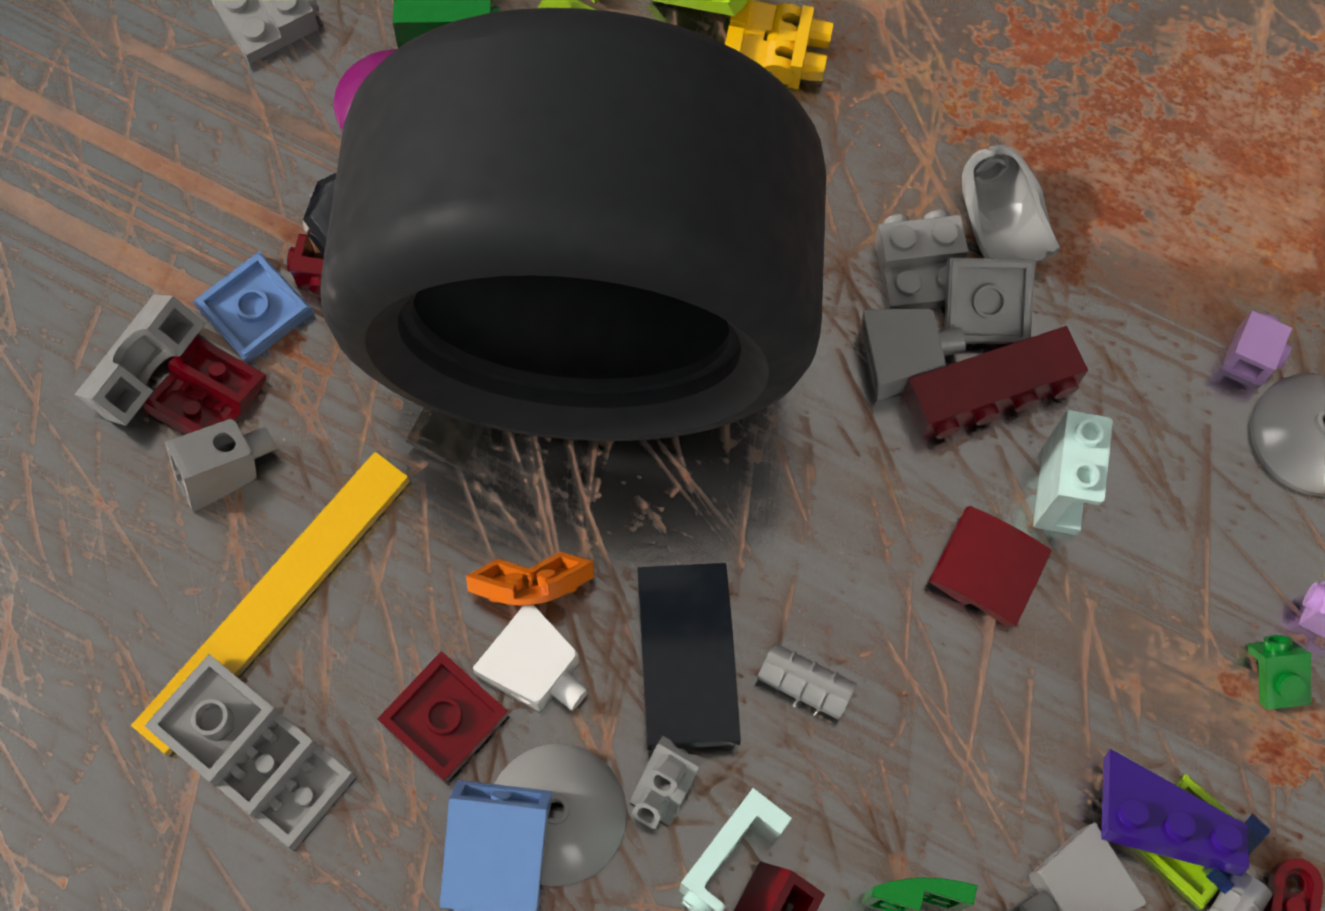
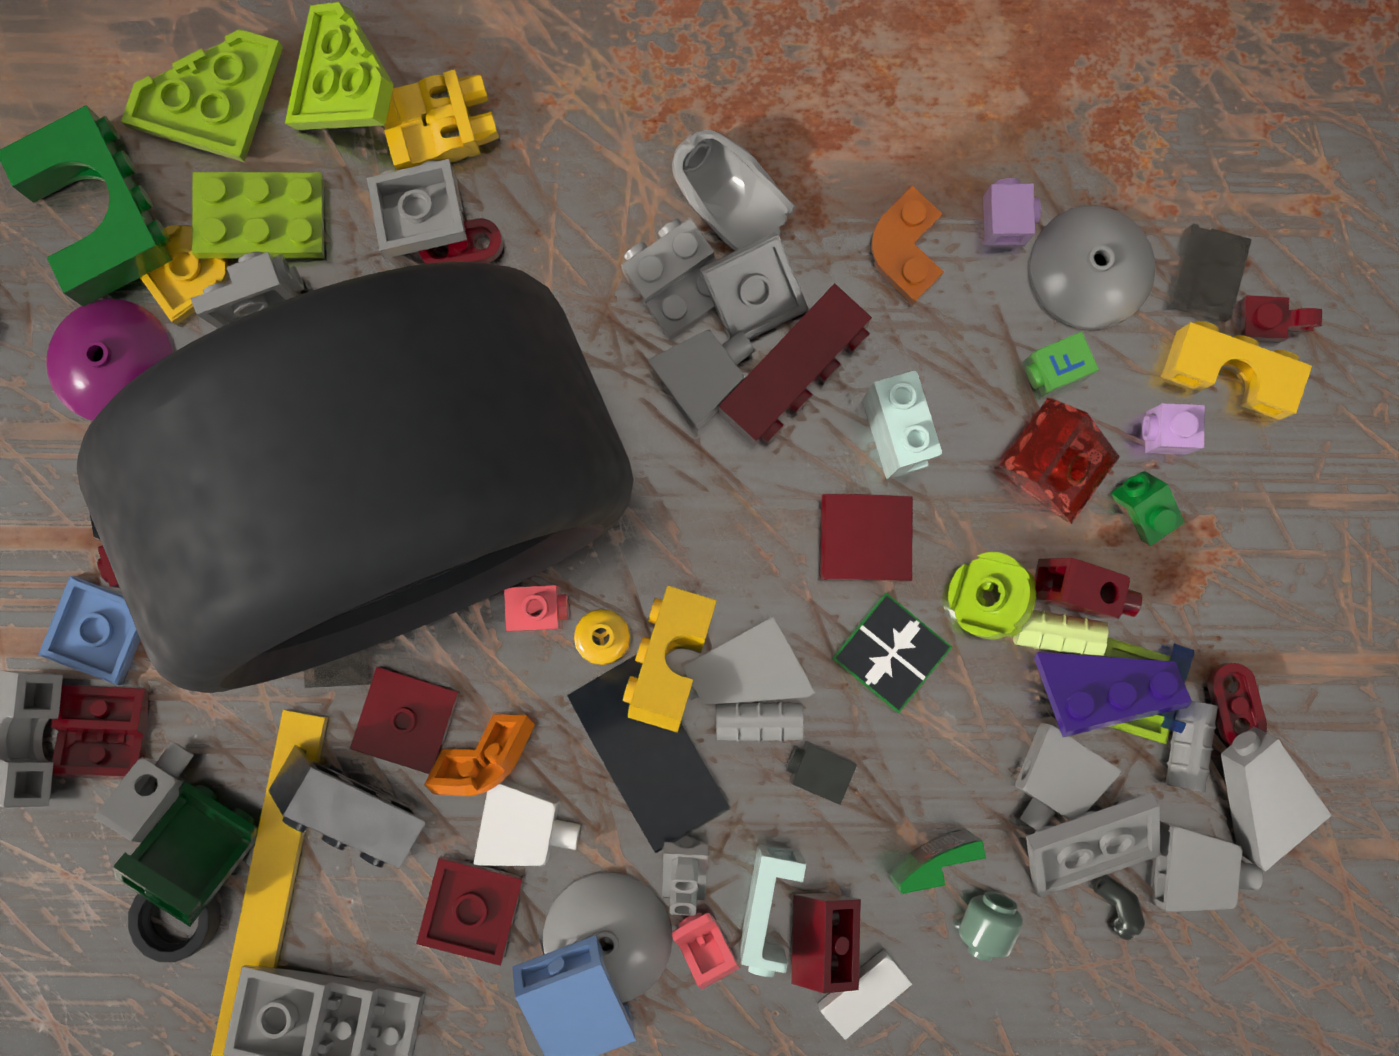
camera: 25 degrees left, 15 degrees up
none -> dark green panel [113,781,257,927]
none -> black tyre [127,894,220,962]
none -> wedge [268,745,426,869]
none -> dark red plate [350,667,460,774]
none -> coral brick [504,585,569,632]
none -> yellow head [574,609,632,665]
none -> yellow arch [623,585,717,733]
none -> coral bracket [671,913,740,990]
none -> light grey slope [682,616,816,705]
none -> pearl dark grey brick [786,741,857,805]
none -> black tile [831,593,952,713]
none -> orange plate [871,185,944,305]
none -> lime plate [948,552,1036,640]
none -> clear red slope [999,397,1120,524]
none -> yellowish green axle [1013,610,1109,656]
none -> bright green brick [1025,331,1099,397]
none -> dark red torso [1034,558,1142,619]

